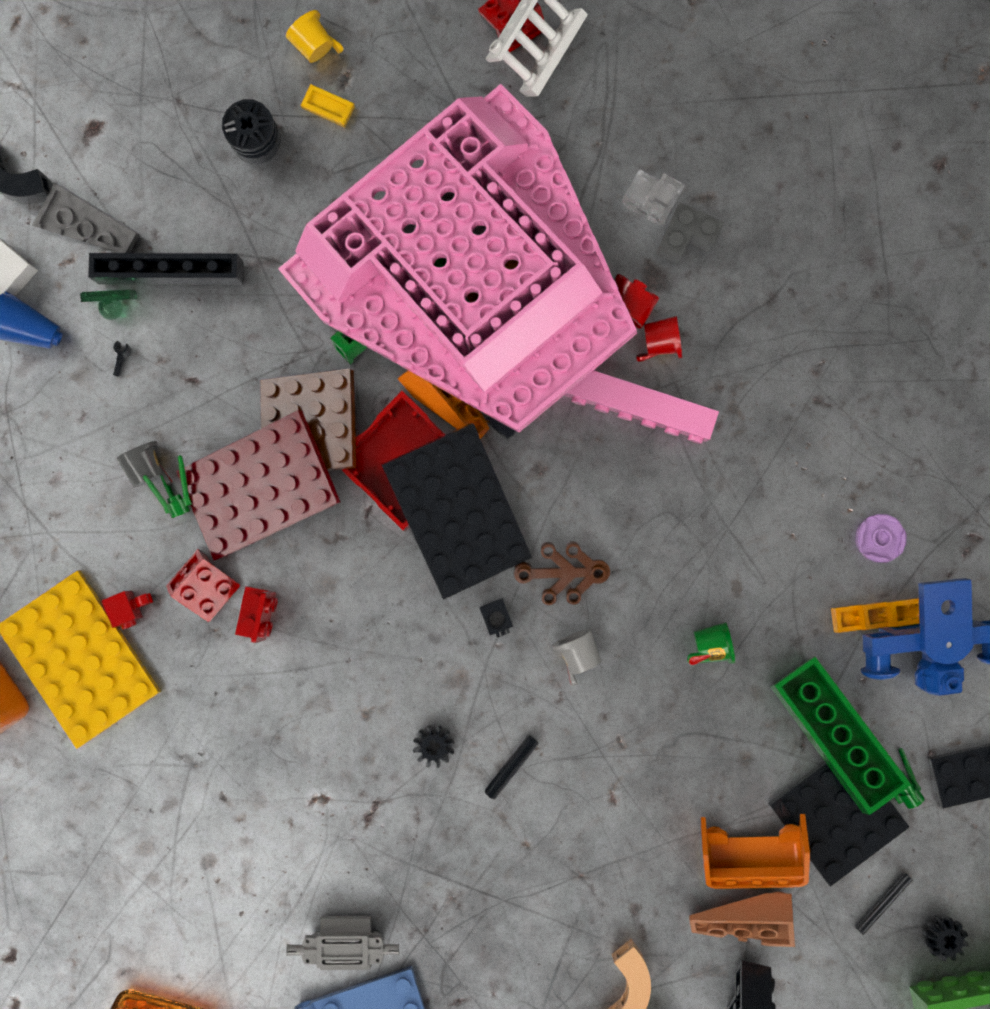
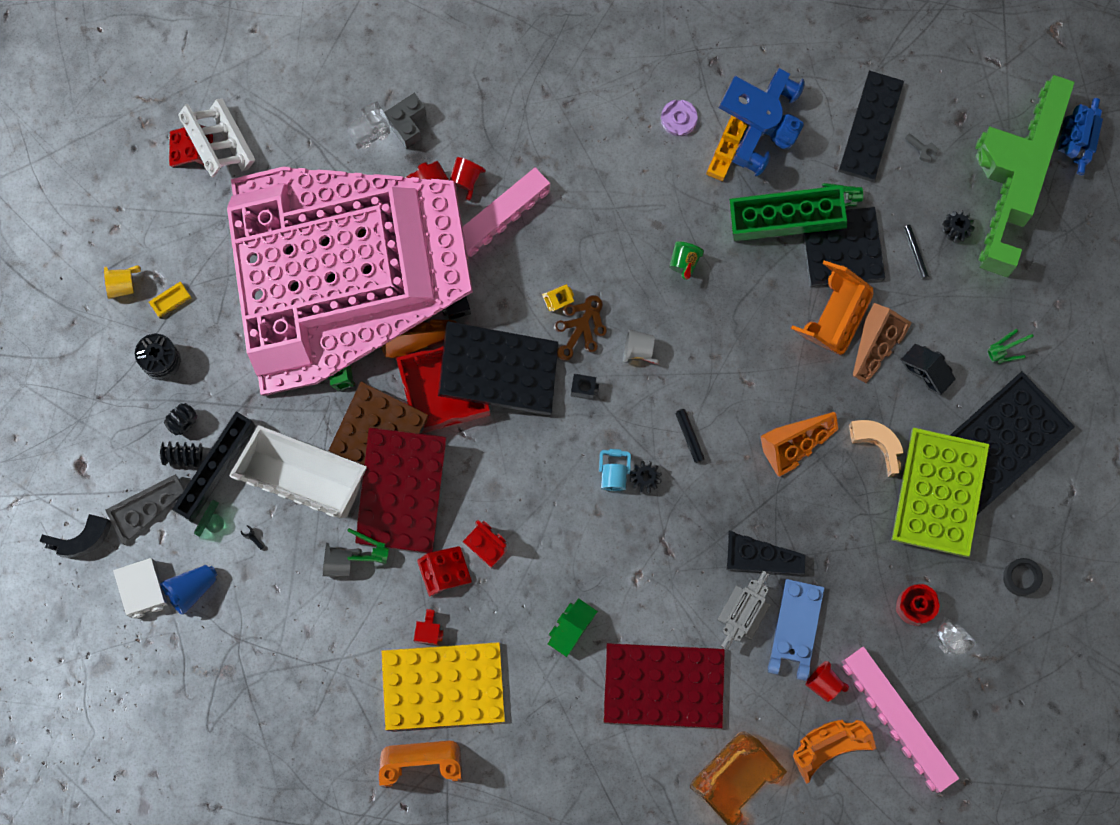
camera: 70 degrees left, 10 degrees down
none -> black piece [160,441,203,467]
none -> black gear [164,403,198,436]
none -> white piece [229,425,366,518]
none -> yellow brick [542,284,574,311]
none -> green brick [548,598,598,657]
none -> medium azure piece [599,449,631,491]
none -> dark red plate [603,643,725,729]
none -> black wing [726,530,806,575]
none -> orange wedge [761,412,838,476]

